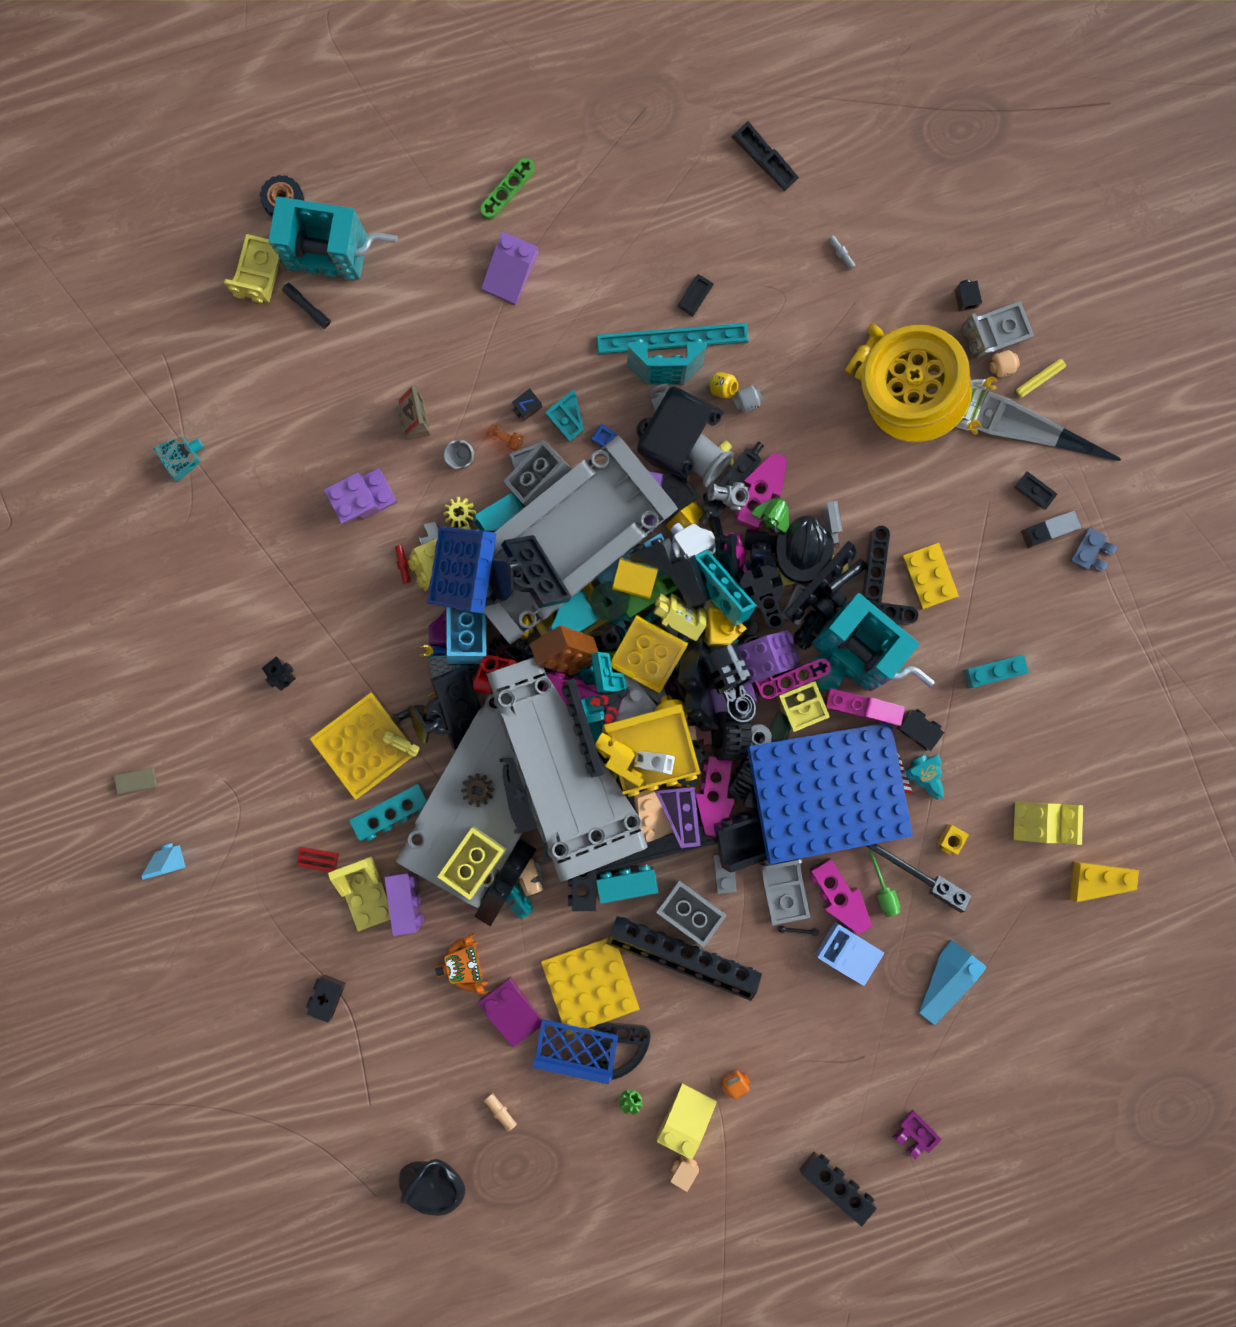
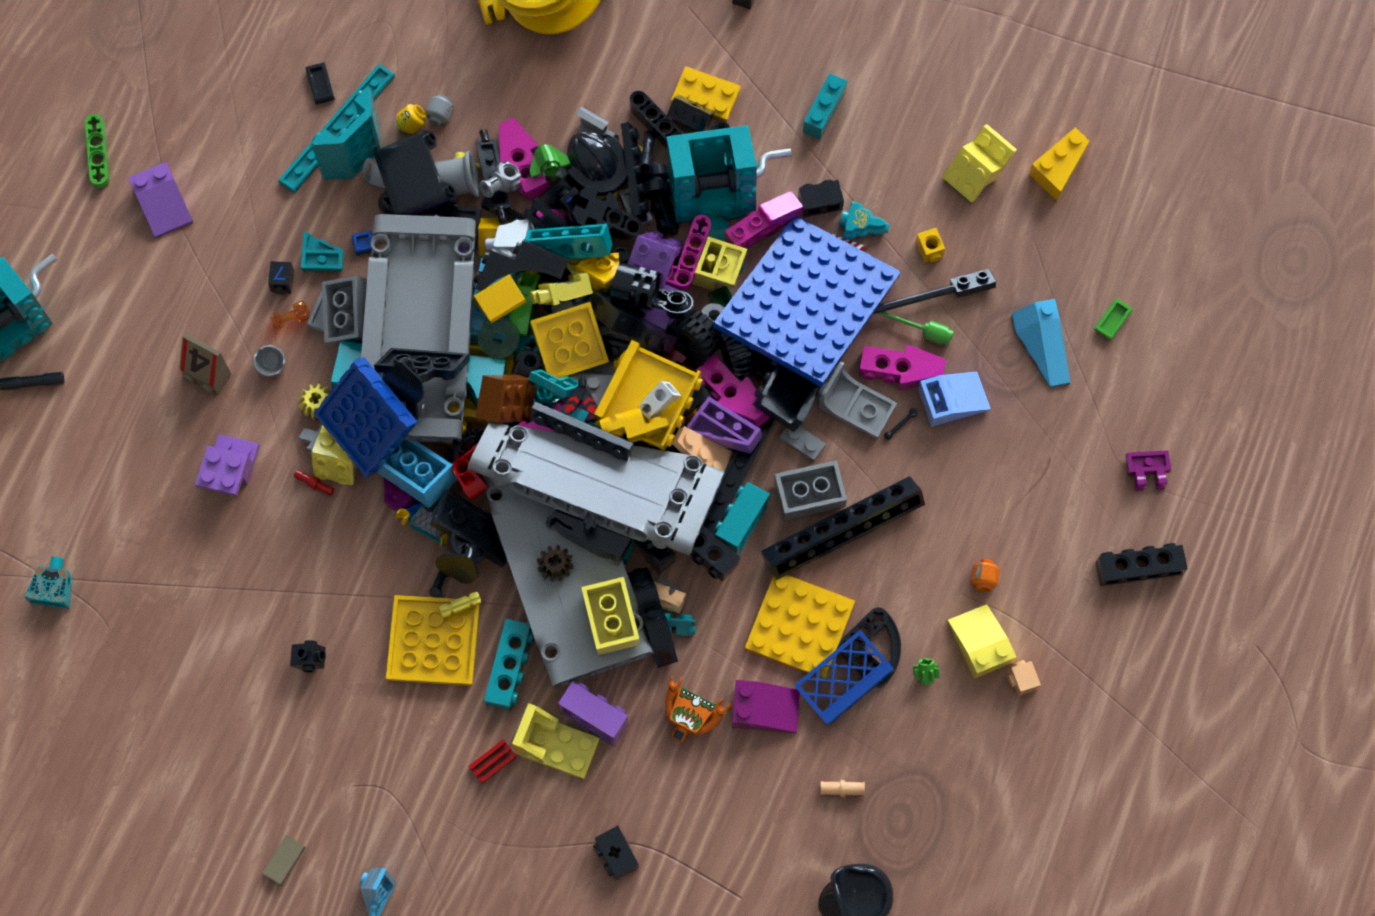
camera: 50 degrees left, 15 degrees down
none -> black brick [666,95,715,132]
none -> bright green tile [1094,298,1133,340]

